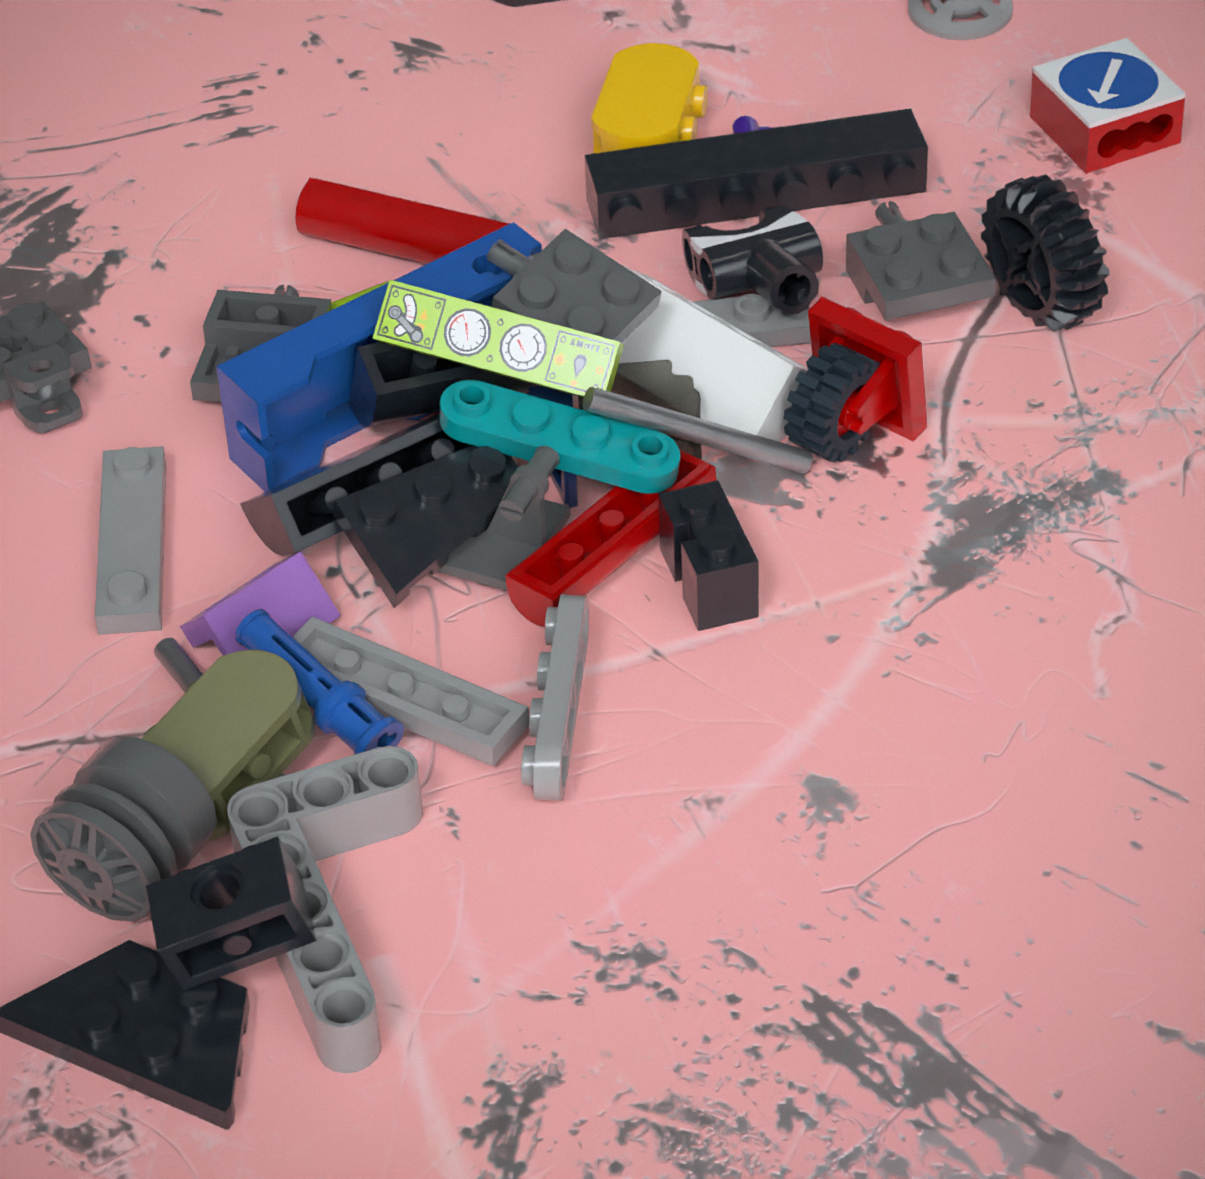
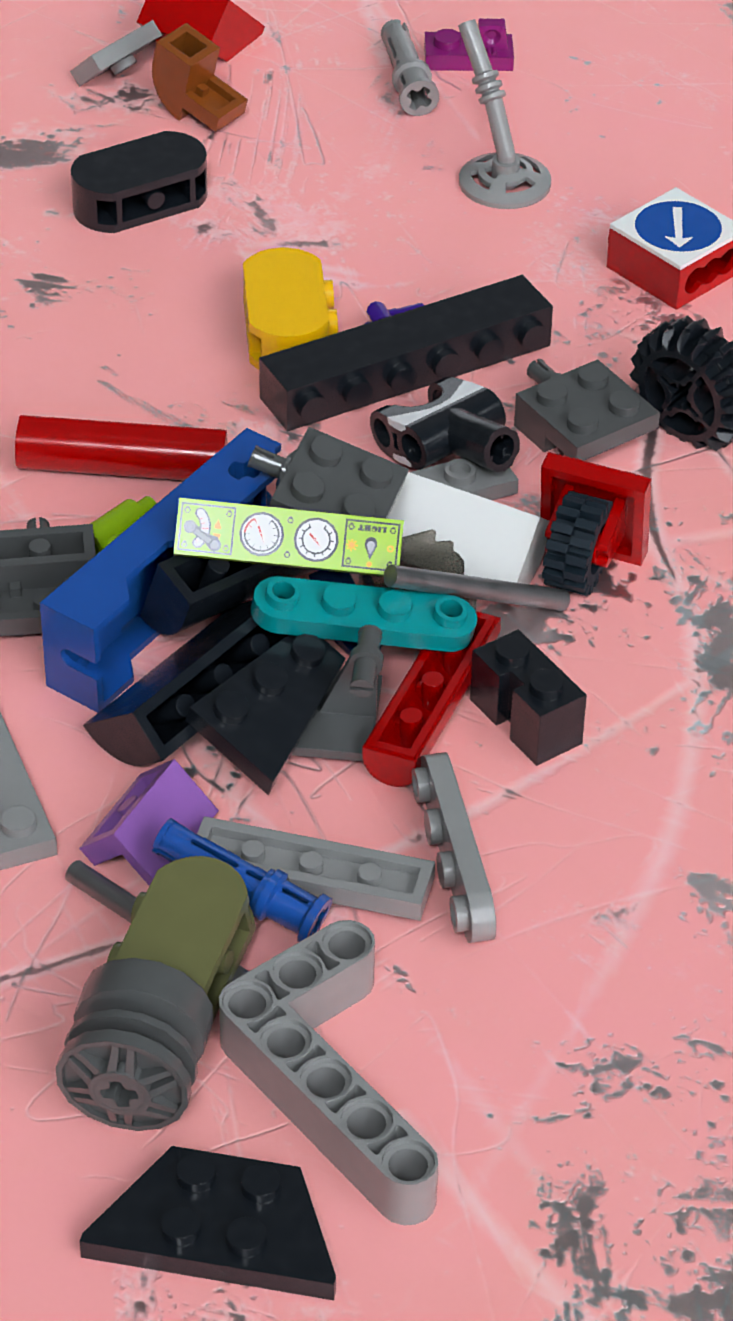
camera: 20 degrees left, 0 degrees up
black brick [146,836,316,991] -> none

